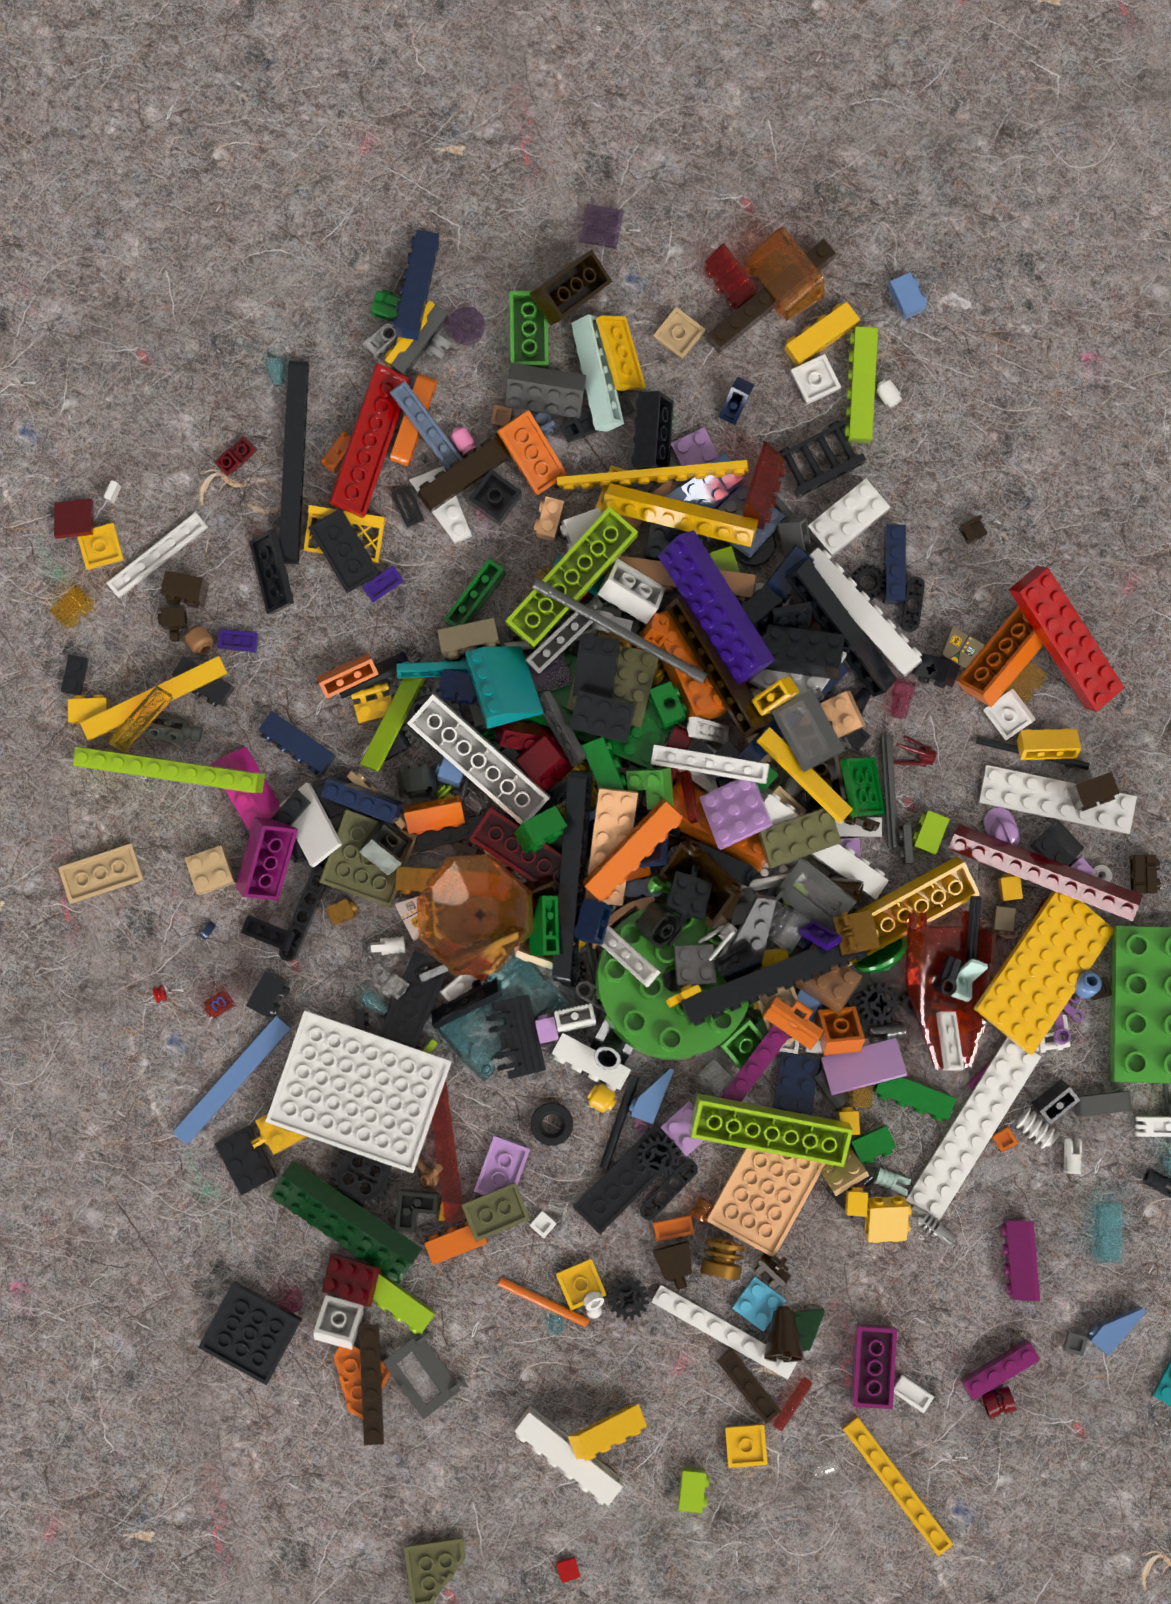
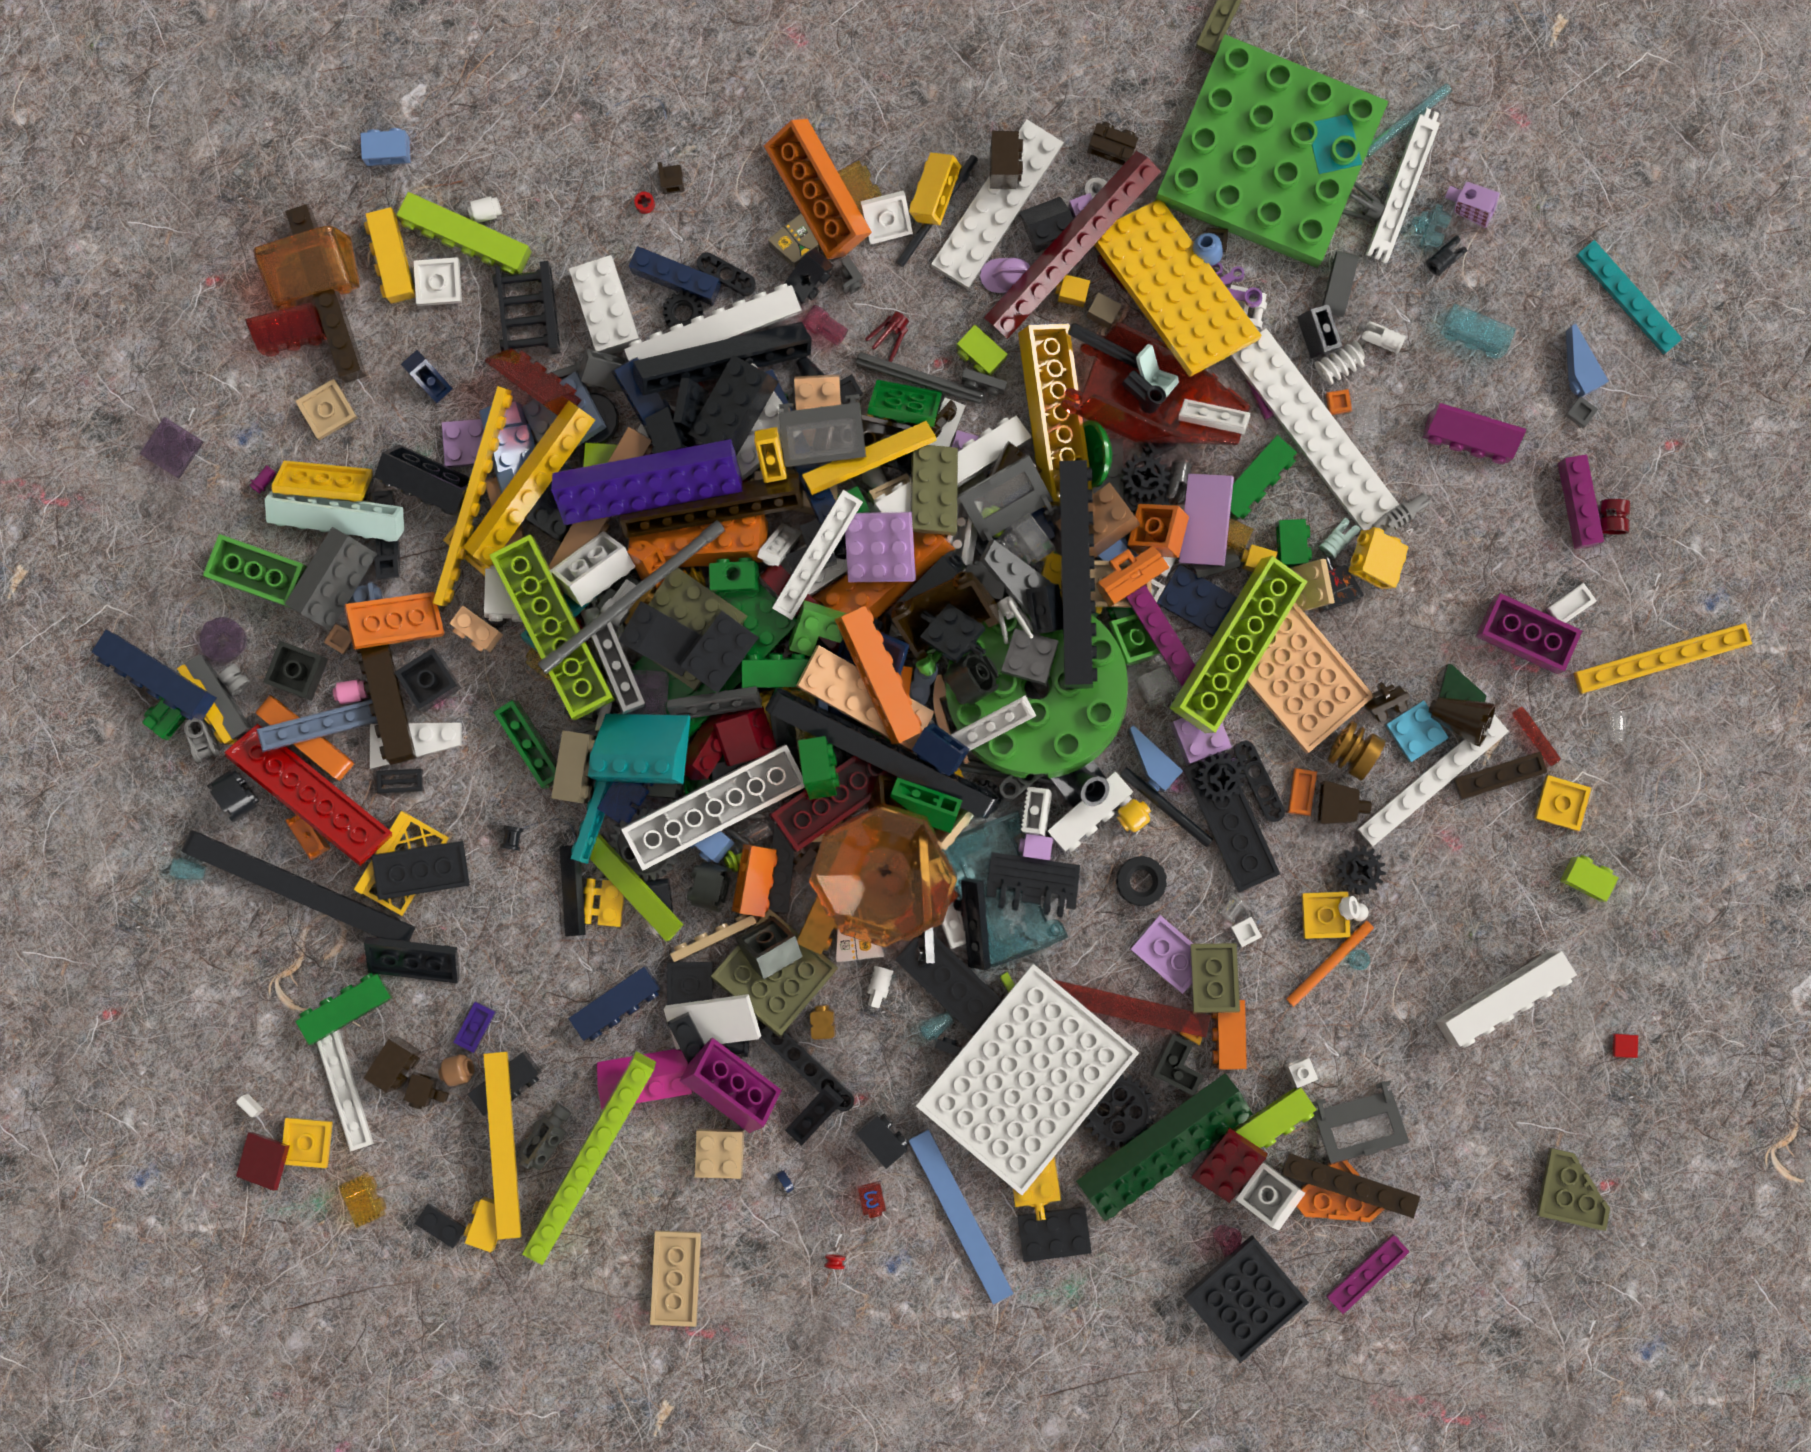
camera: 70 degrees left, 0 degrees up
clear yellow plate [108,686,173,752] -> none
dark red slope [215,436,258,476] -> none
orange piece [317,653,379,699] -> none
dark blue brick [321,776,404,824] -> none
dark purple plate [362,566,404,603] -> none
clear brick [366,958,410,1000] -> none
medium nougat piece [416,1157,443,1189] -> none
dark brown brick [529,249,613,326] -> none
yellow brick [568,1404,647,1461] -> none
yellow plate [666,984,701,1008] -> none
clear red axle [680,770,700,824] -> none
clear orange wheel [689,1197,714,1223] -> none
dark purple plate [800,920,842,951] -> none
pearl gold hinge [833,910,880,955] -> none
yellow brick [845,1187,868,1217] -> none
red brick [1008,566,1125,712] -> none
none -> black brick [207,770,259,822]
none -> magenta pin [249,465,277,494]
none -> pearl dark grey brick [263,640,328,701]
none -> green brick [295,973,393,1045]
none -> black bush [500,825,524,851]
none -> red bush [634,191,655,214]
none -> dark grey bracket [840,255,864,294]
none -> white brick [1284,1057,1318,1088]
none -> magenta plate [1326,1234,1410,1314]

